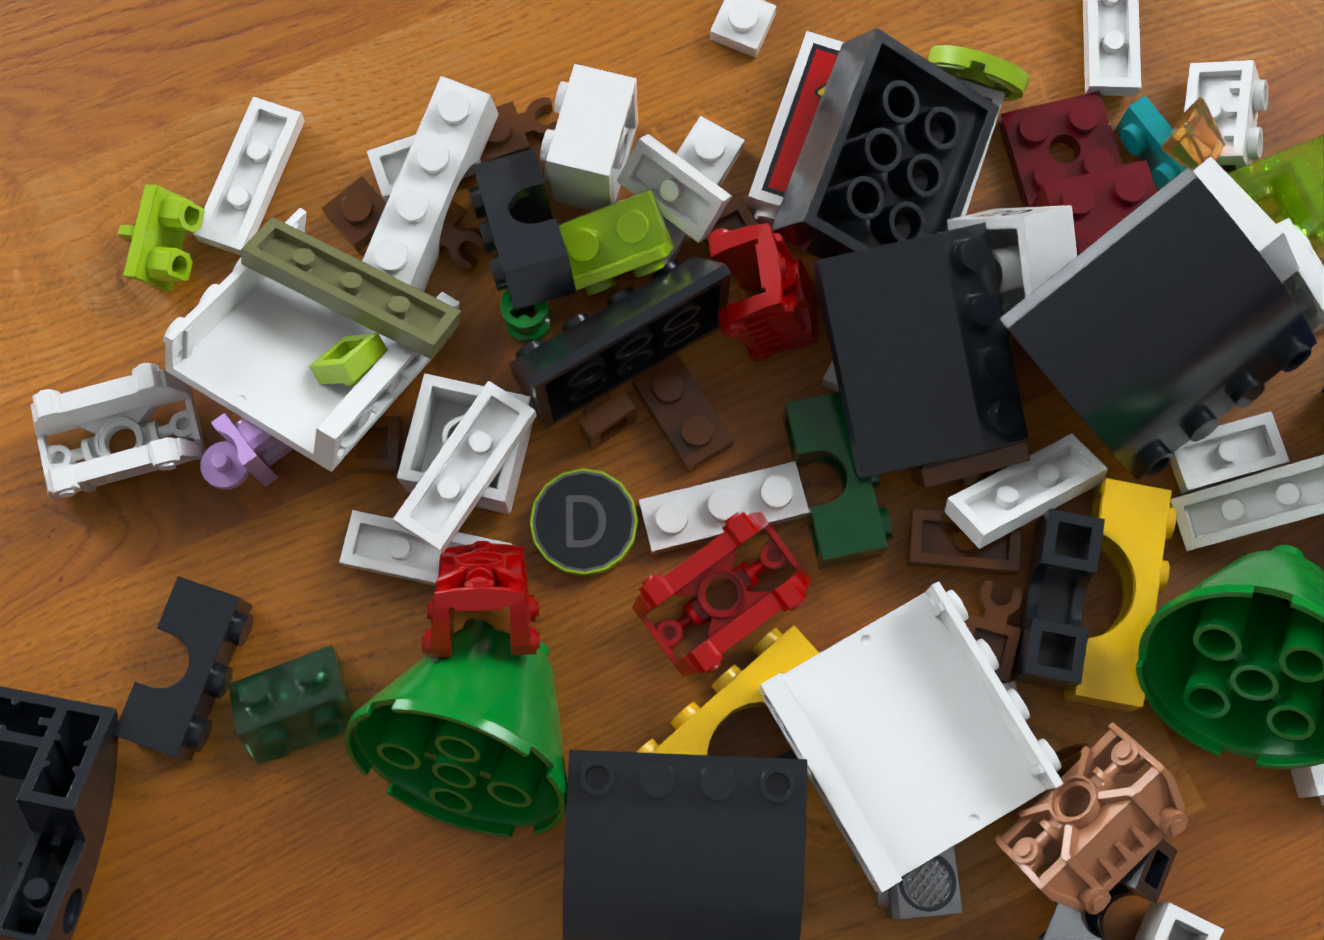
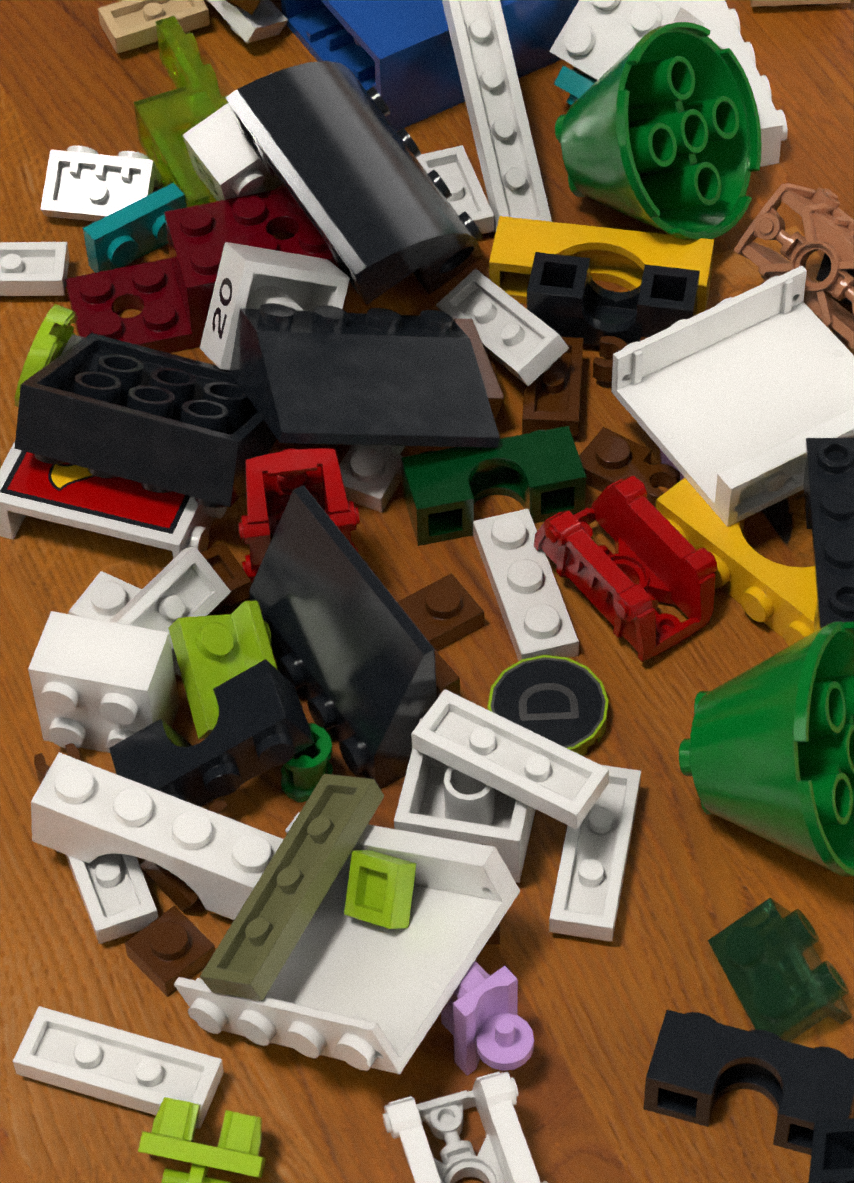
camera: 90 degrees left, 25 degrees down
red piece [421,541,540,658] -> none
clear orange slope [1161,97,1226,171] -> none
none -> reddish brown plate [579,427,680,508]

